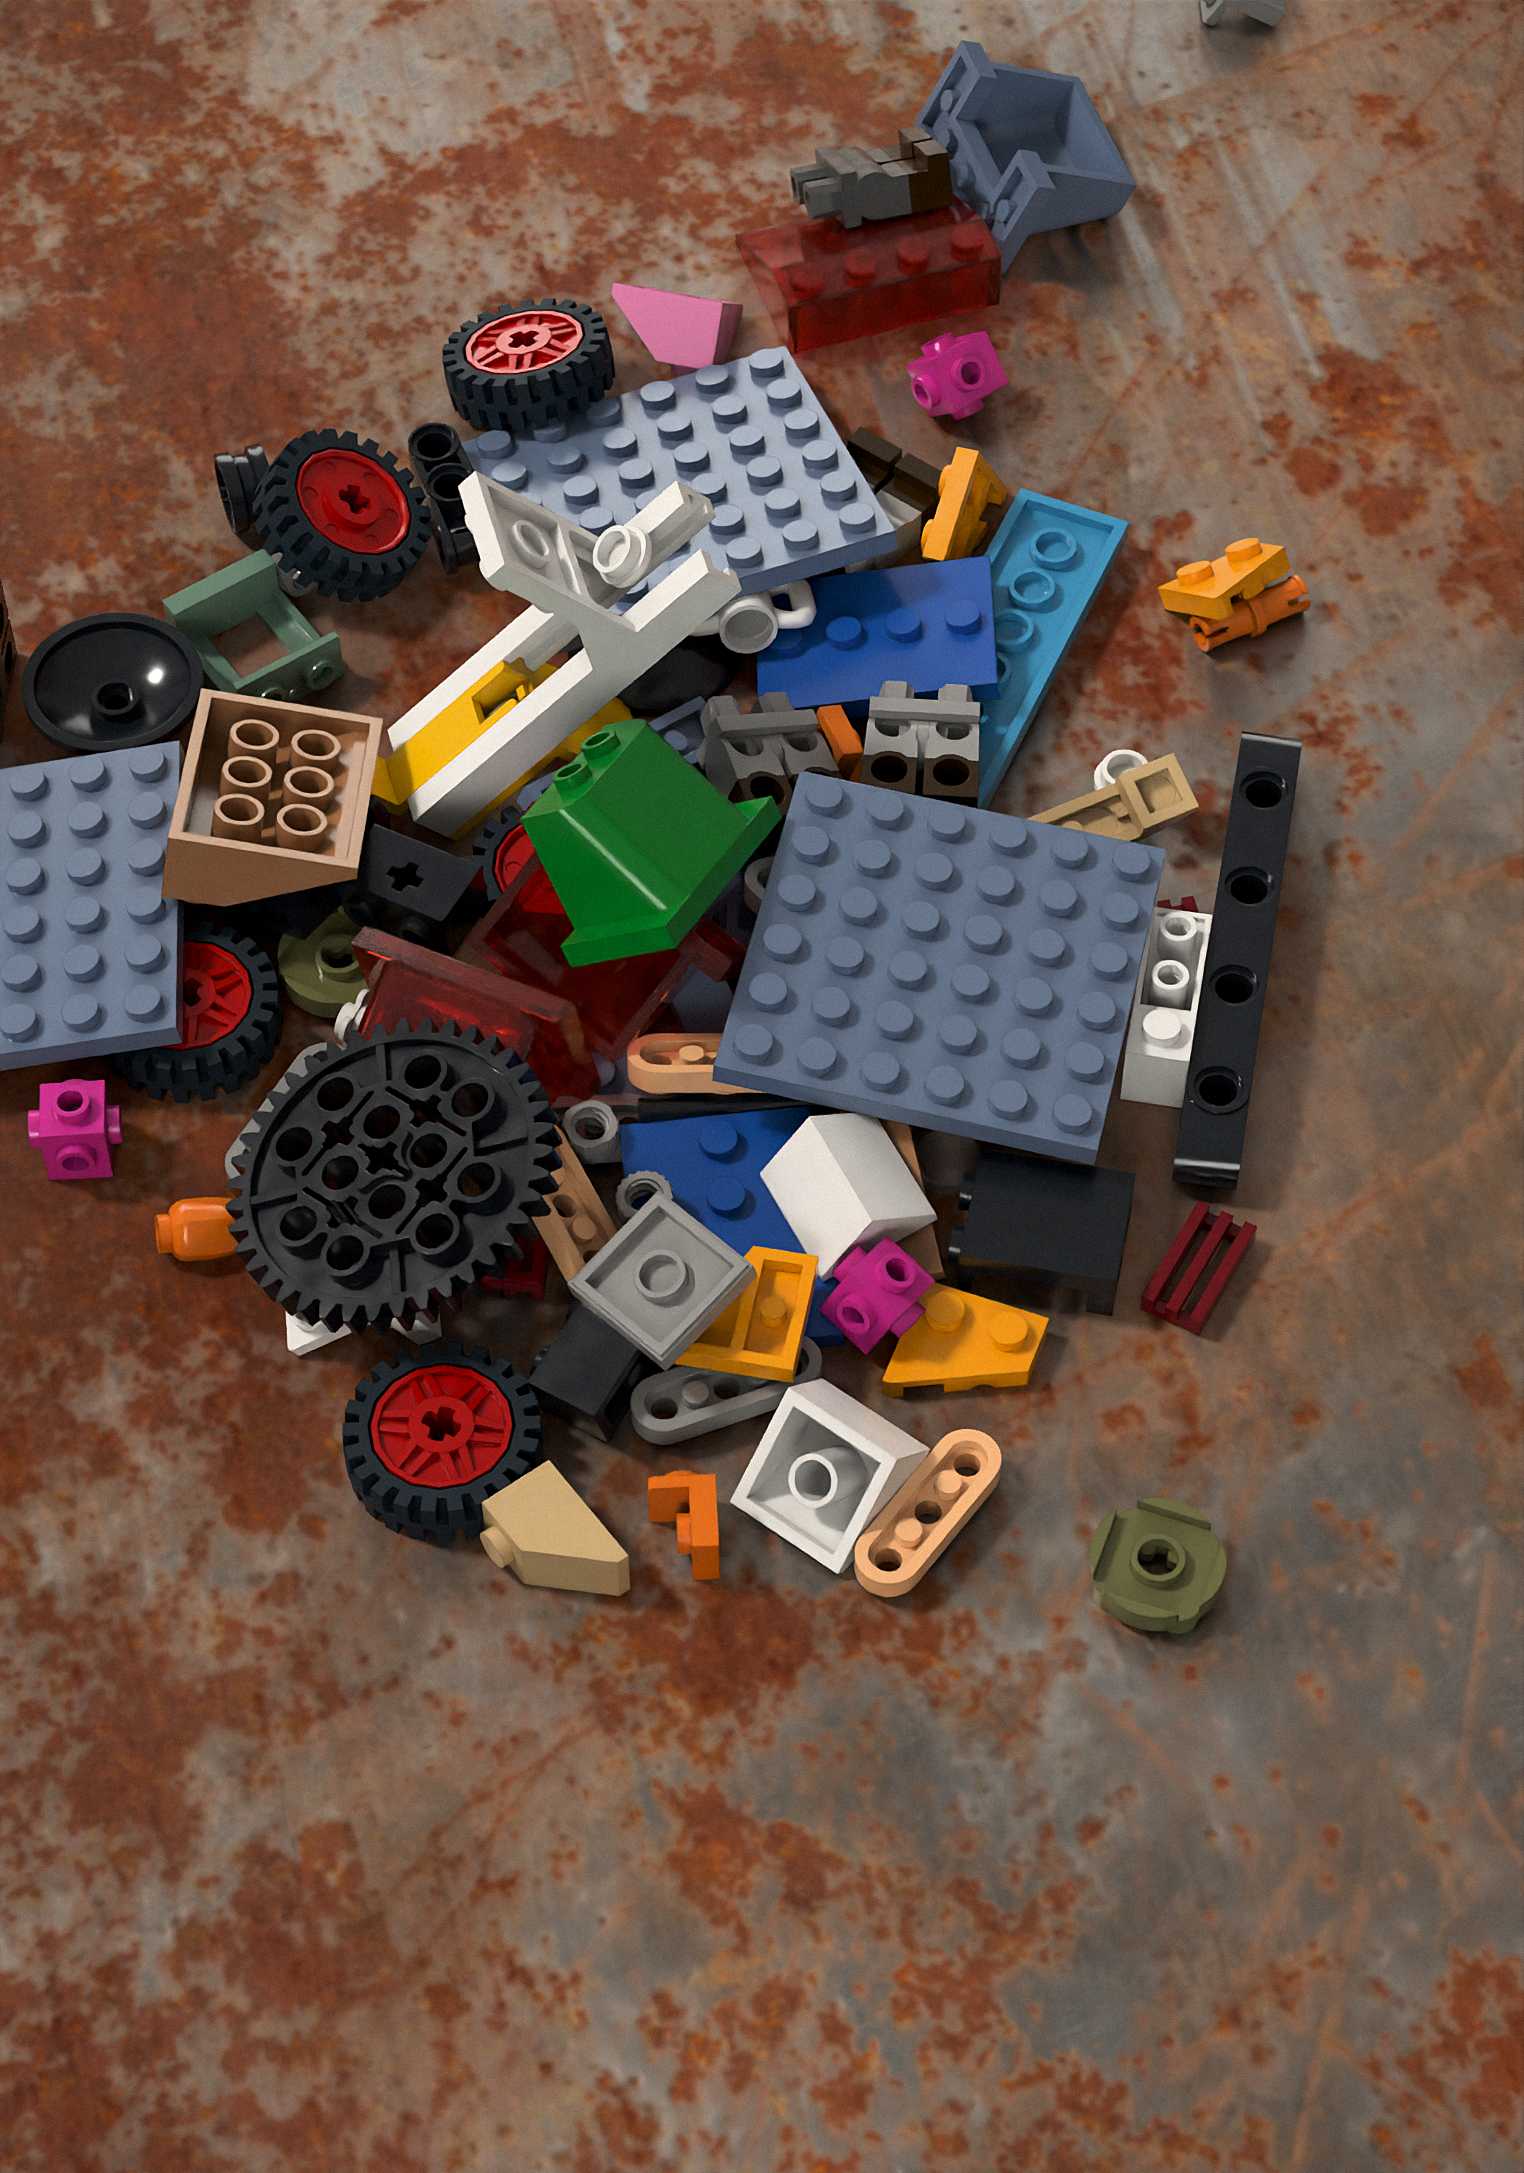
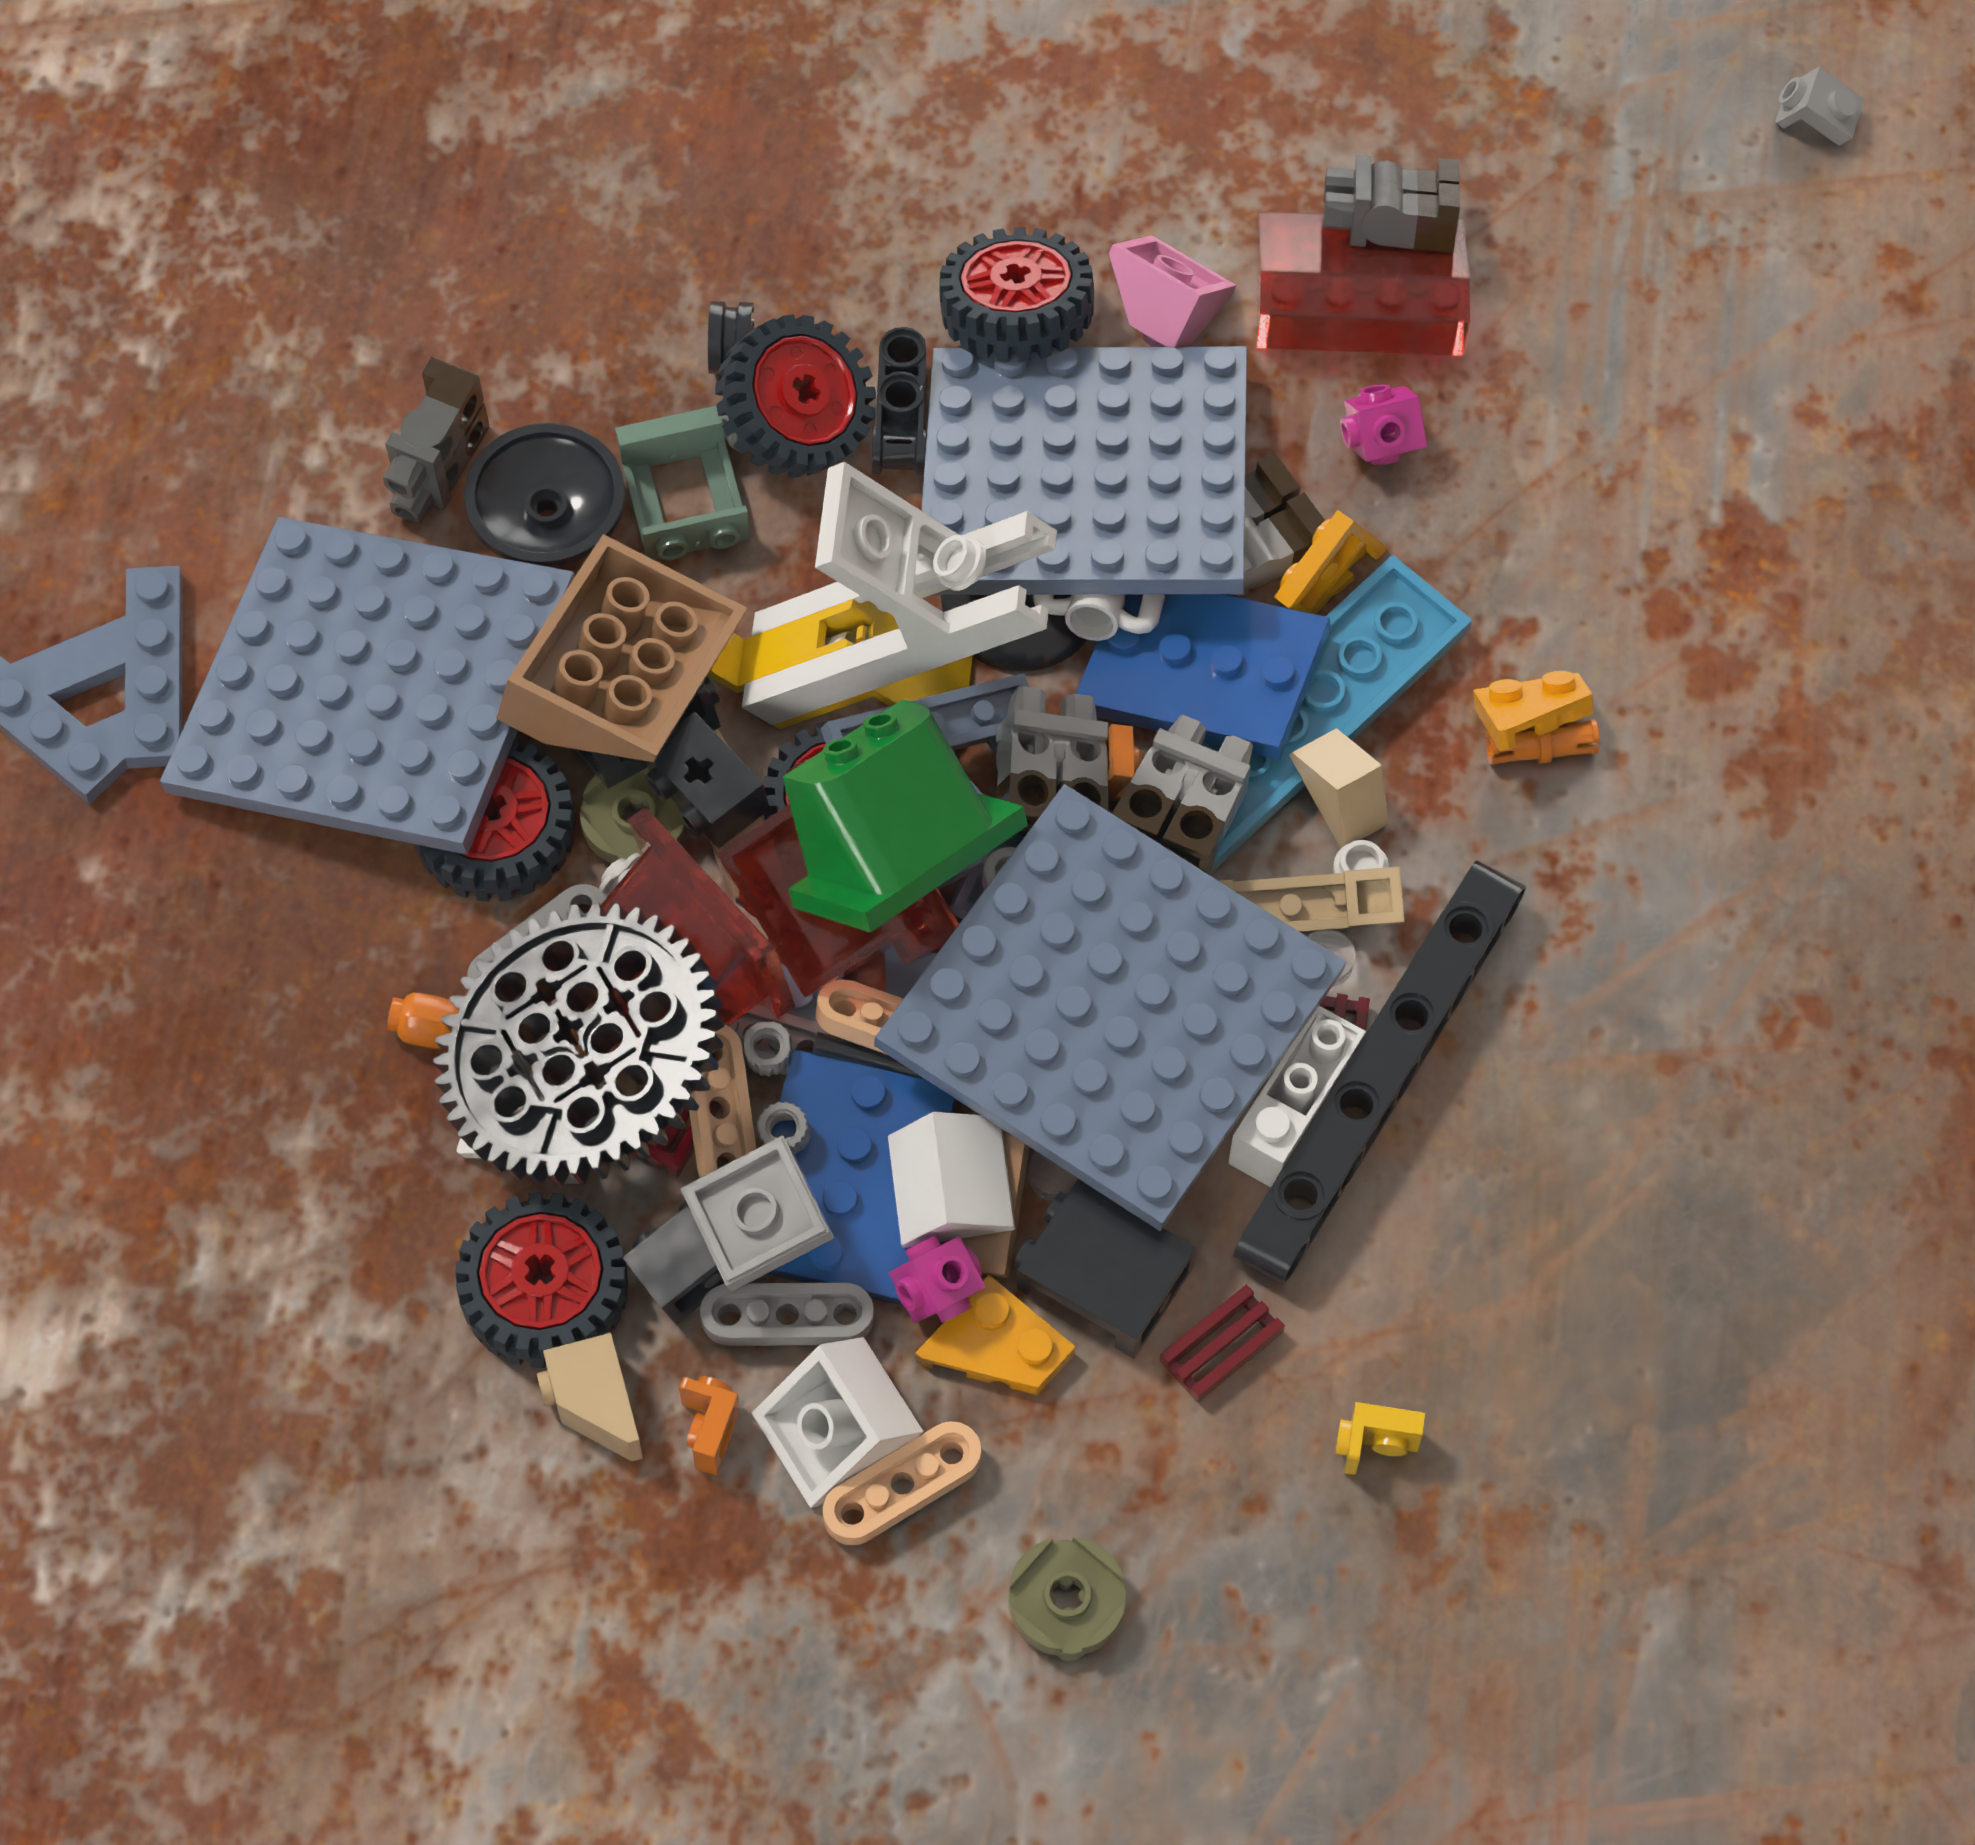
camera: 20 degrees right, 10 degrees up
dark pink brick [28,1079,123,1181] -> none
light orange wing [673,1246,819,1383] -> none
sand blue windscreen [913,40,1137,274] -> none
none -> tan slope [1289,728,1389,849]
none -> yellow bracket [1335,1402,1425,1475]

